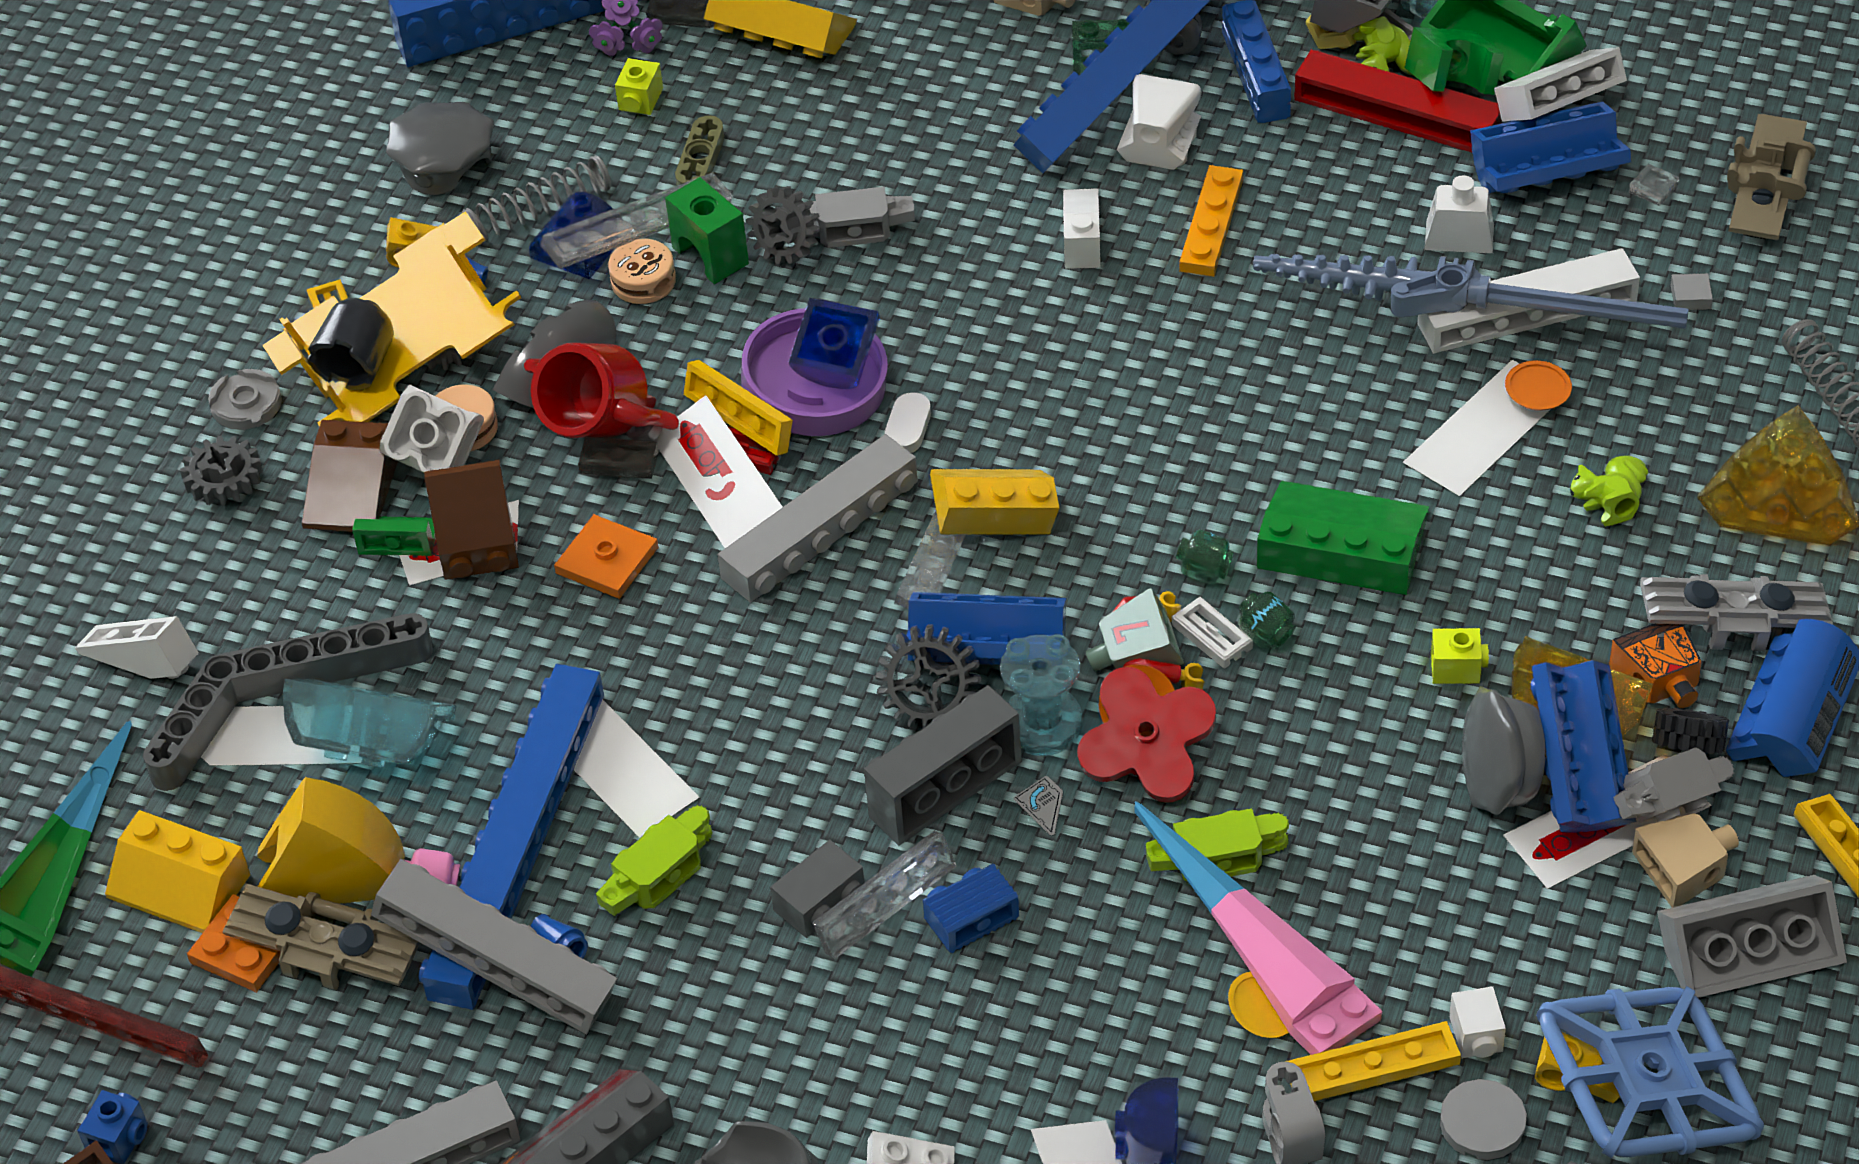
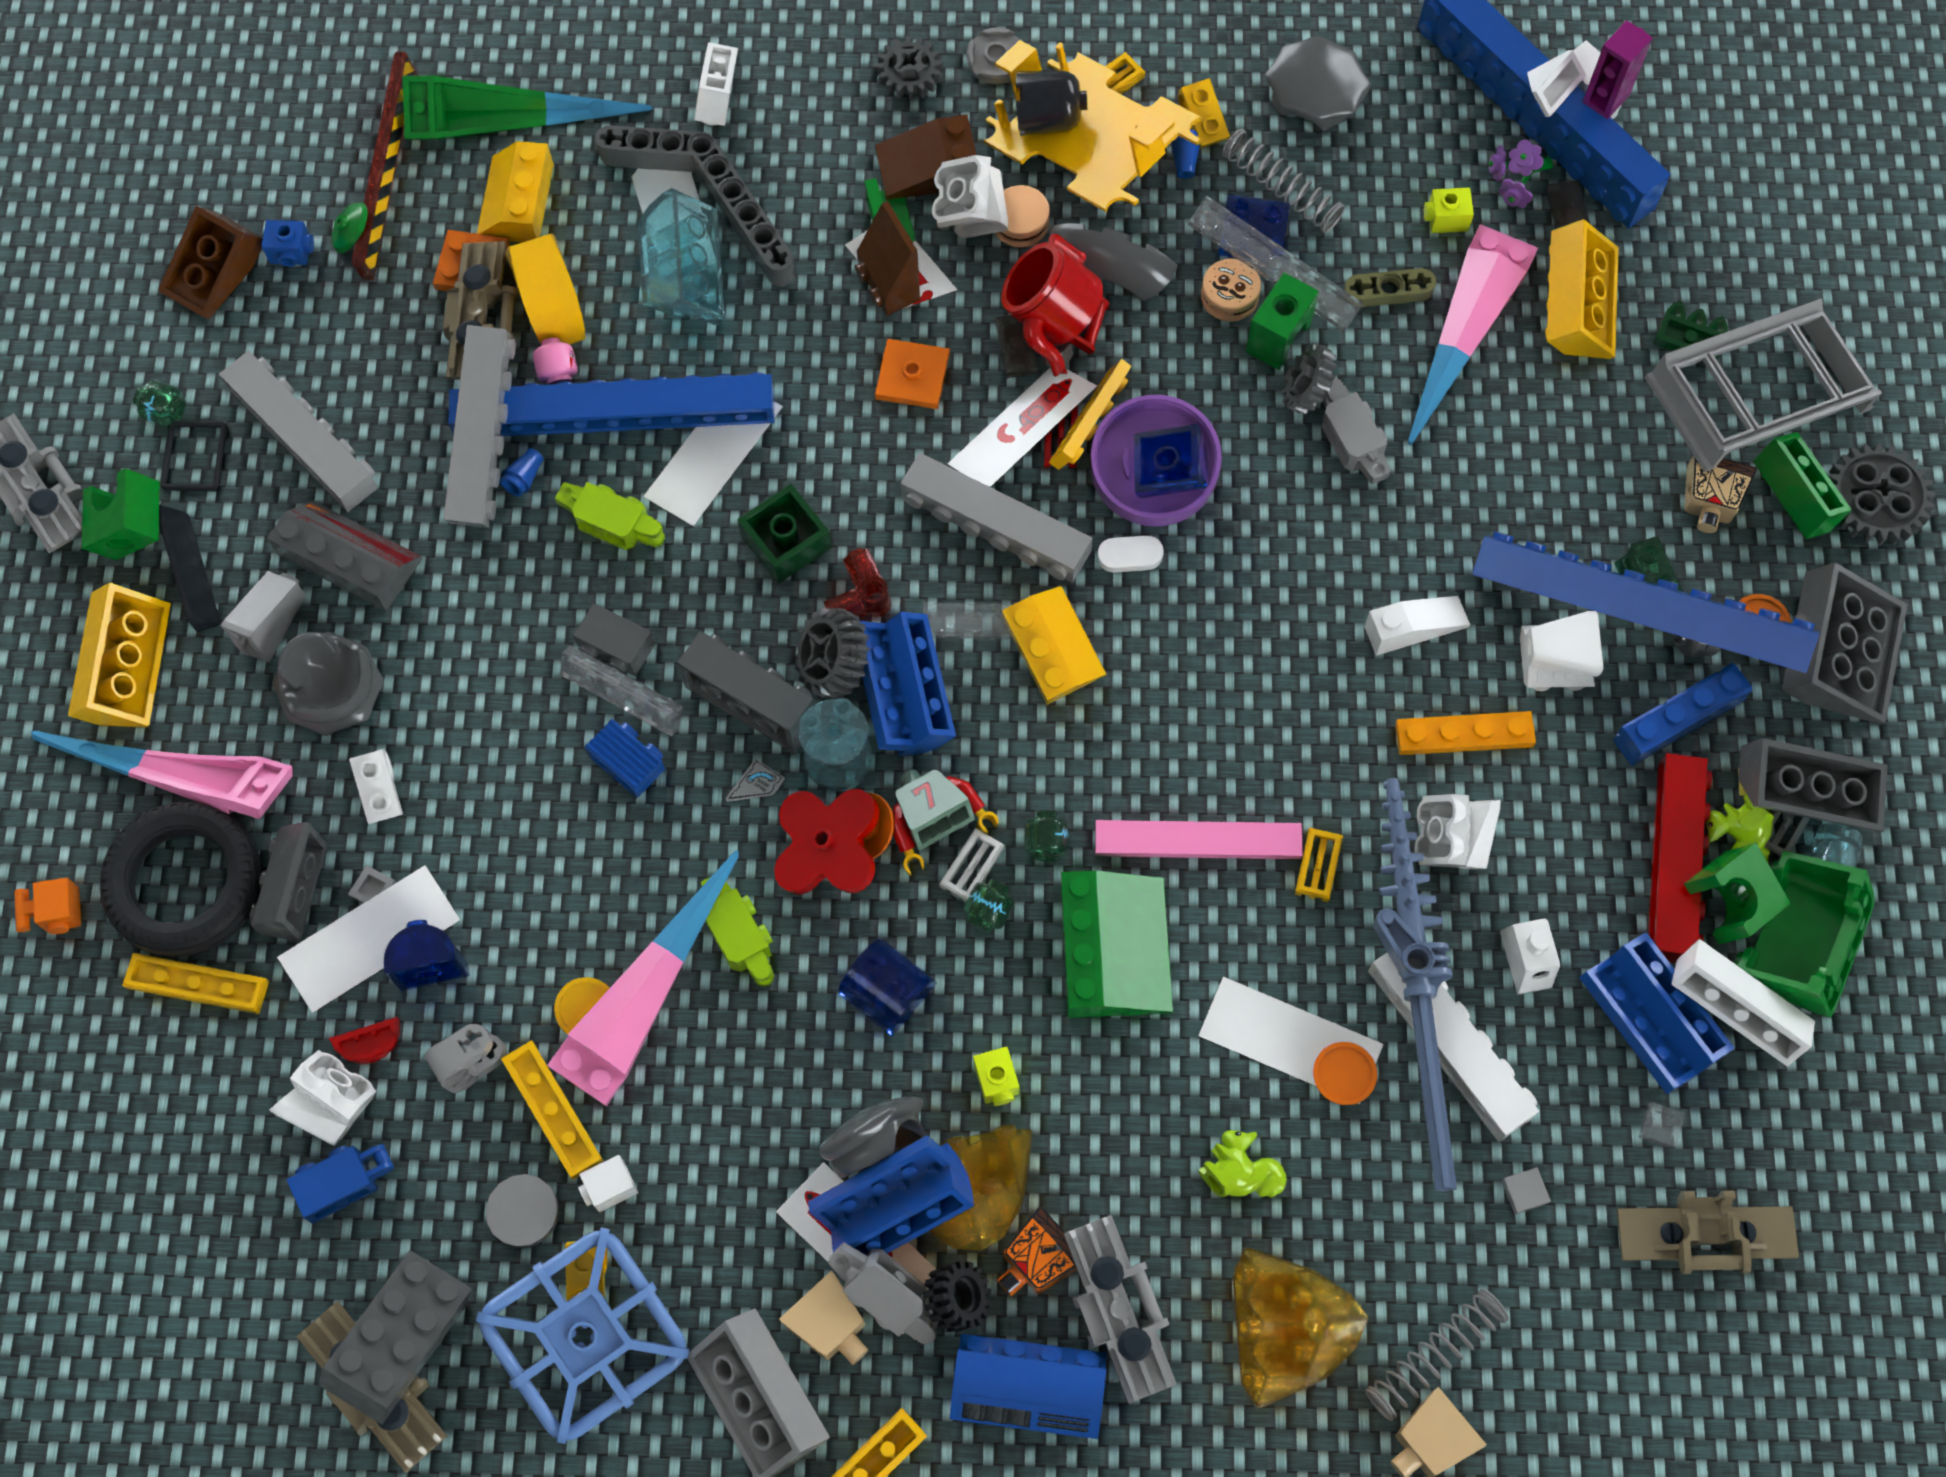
camera: 70 degrees right, 20 degrees up
none -> green piece [331,202,368,253]
none -> dark green brick [737,484,832,584]
none -> clear red piece [823,548,892,619]
none -> clear blue brick [838,938,937,1037]
none -> bright pink tile [1095,820,1303,859]
none -> yellow tile [1294,827,1343,902]
none -> bright pink plate [1408,224,1538,445]
none -> white piece [1415,794,1501,869]

